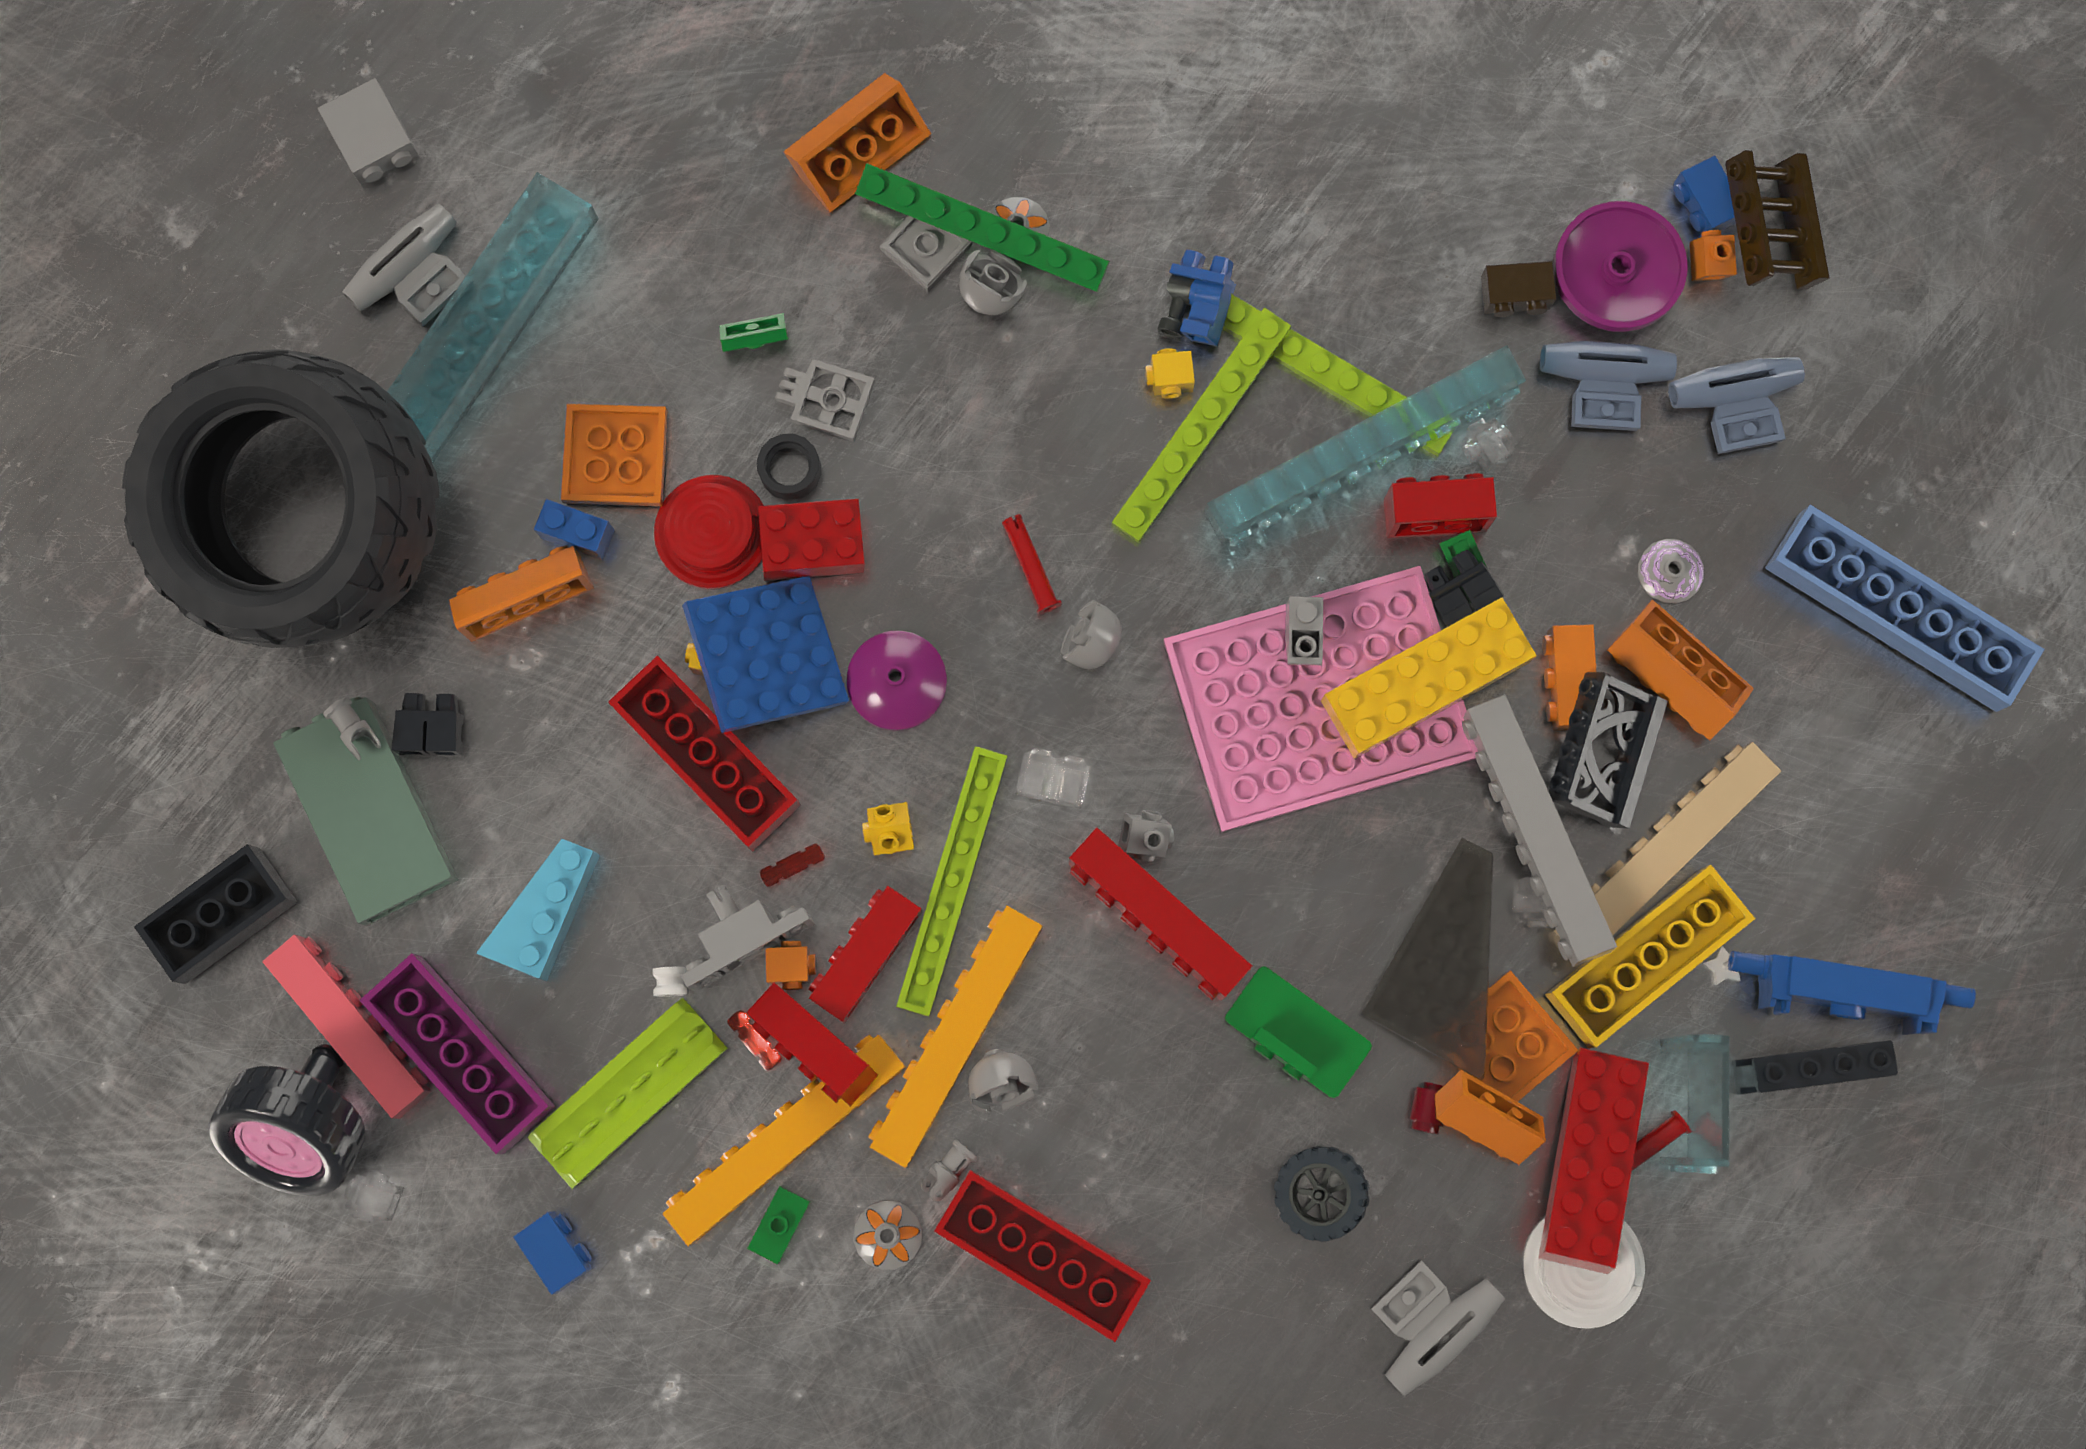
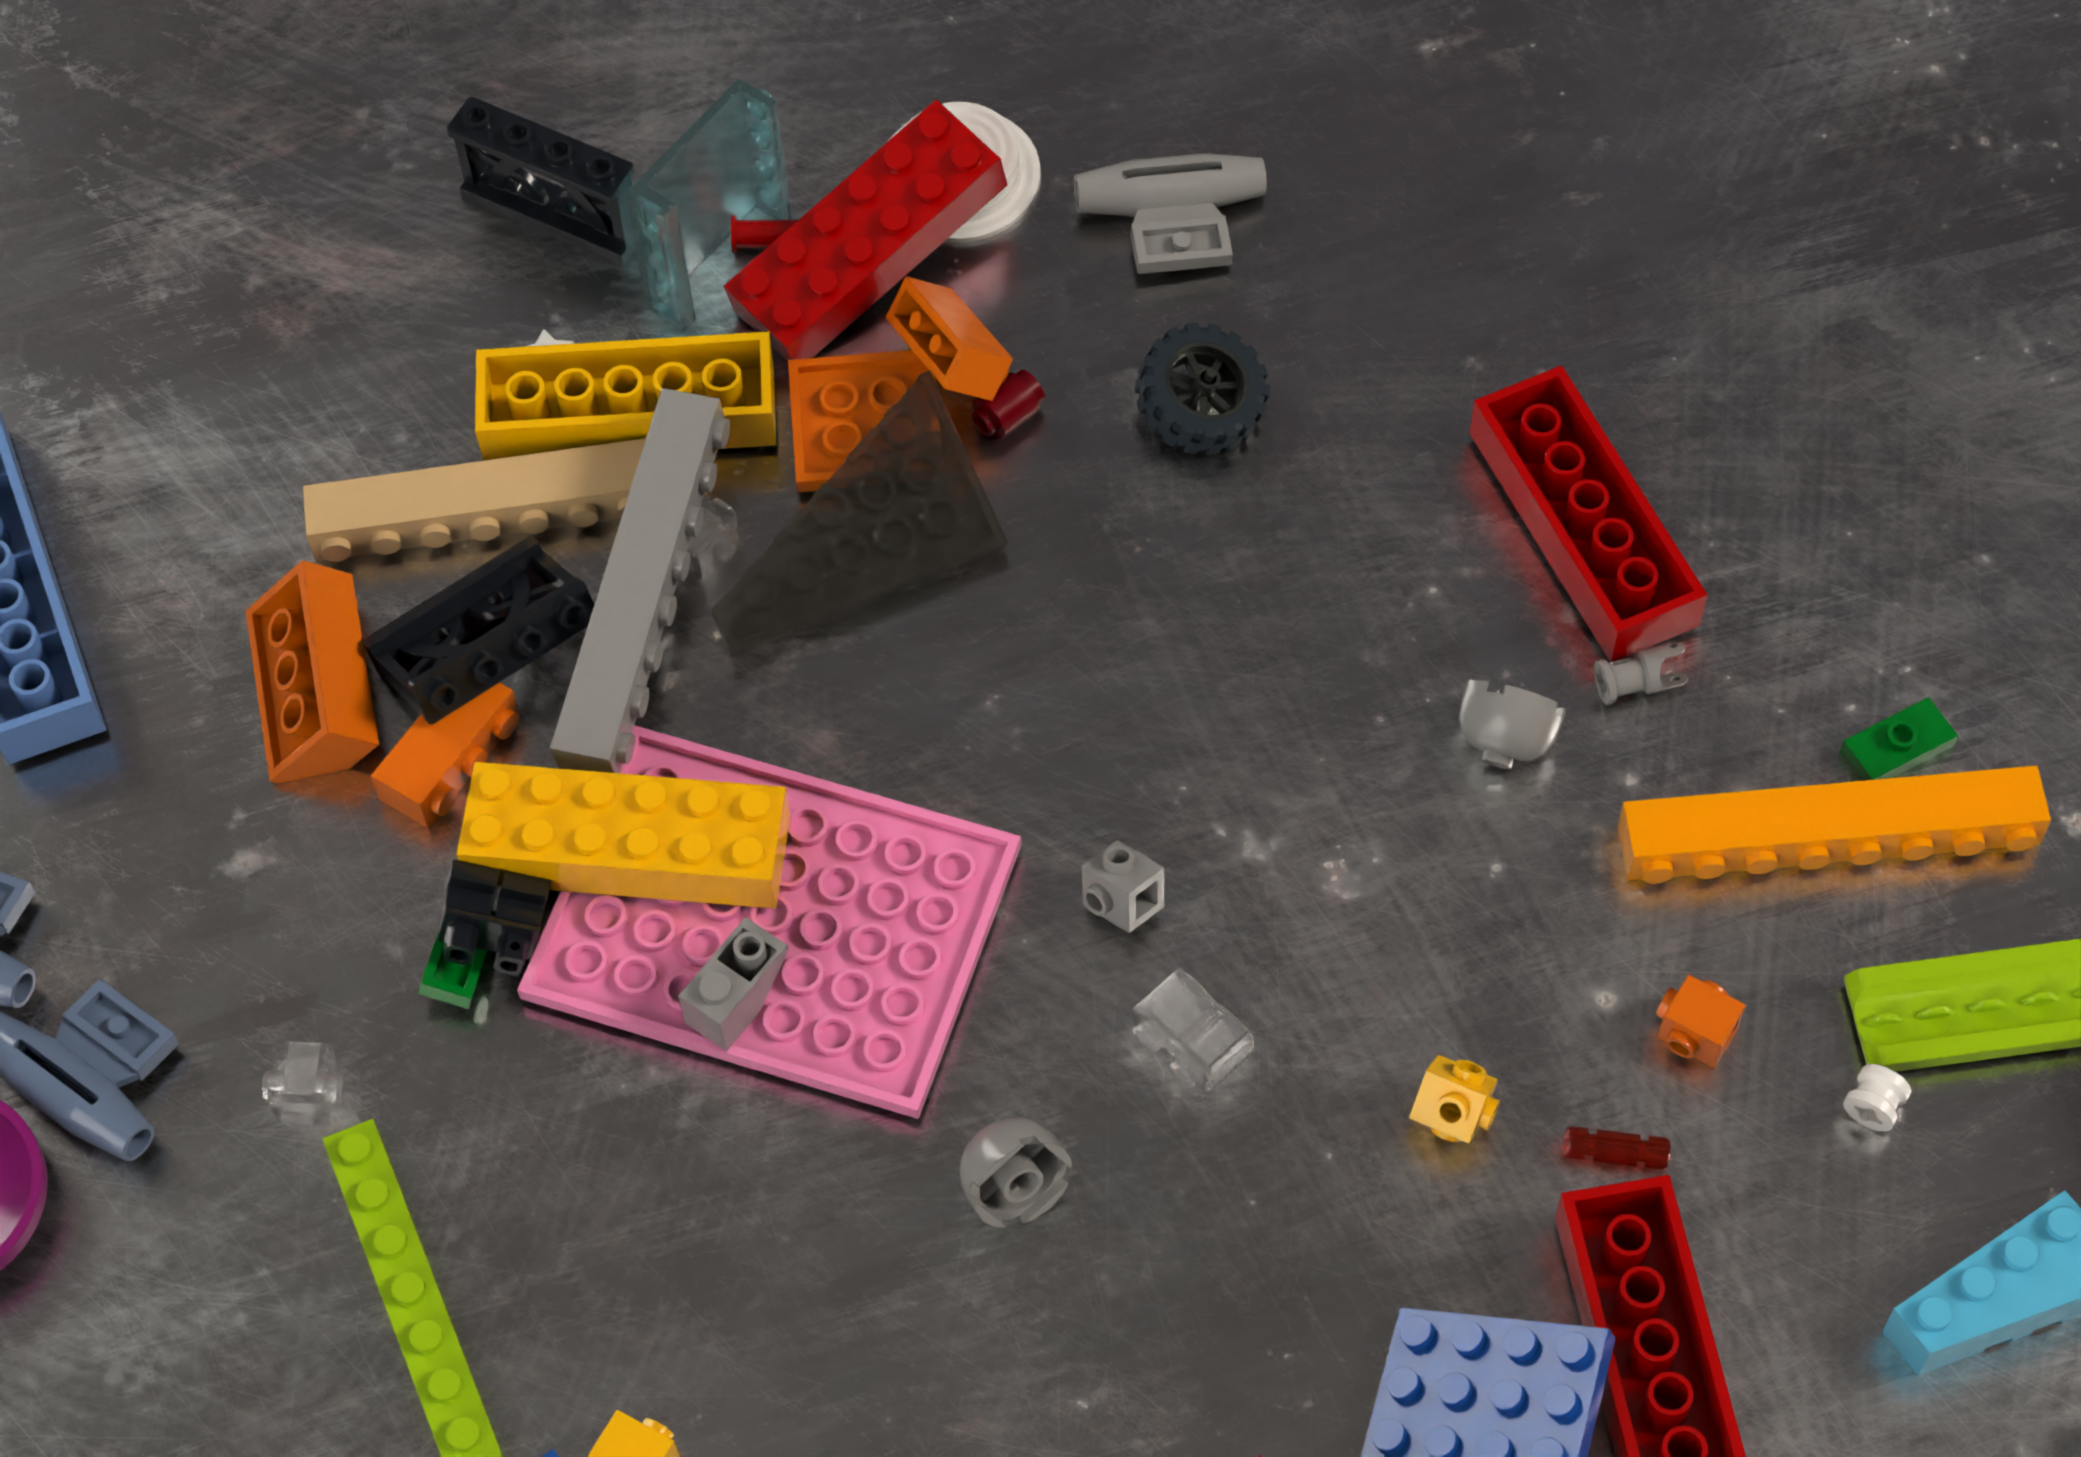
camera: 145 degrees left, 20 degrees down
light grey brick [680,885,815,991] -> none
clear red axle [727,1010,782,1071] -> none
red brick [746,982,878,1107] -> none
red brick [808,886,923,1023] -> none
magenta dish [846,631,947,731] -> none
light grey dish [854,1201,922,1270] -> none
light orange brick [868,906,1043,1168] -> none
lime plate [896,746,1008,1017] -> none
red pin [1002,514,1062,615] -> none
red brick [1069,827,1253,1001] -> none
lime plate [1112,307,1291,543] -> none
clear light blue brick [1204,345,1526,547] -> none
green bracket [1225,966,1372,1098] -> none
red brick [1384,473,1497,538] -> none
dark brown brick [1481,261,1556,317] -> none
dish [1638,539,1704,604] -> none
blue brick [1728,951,1976,1035] -> none

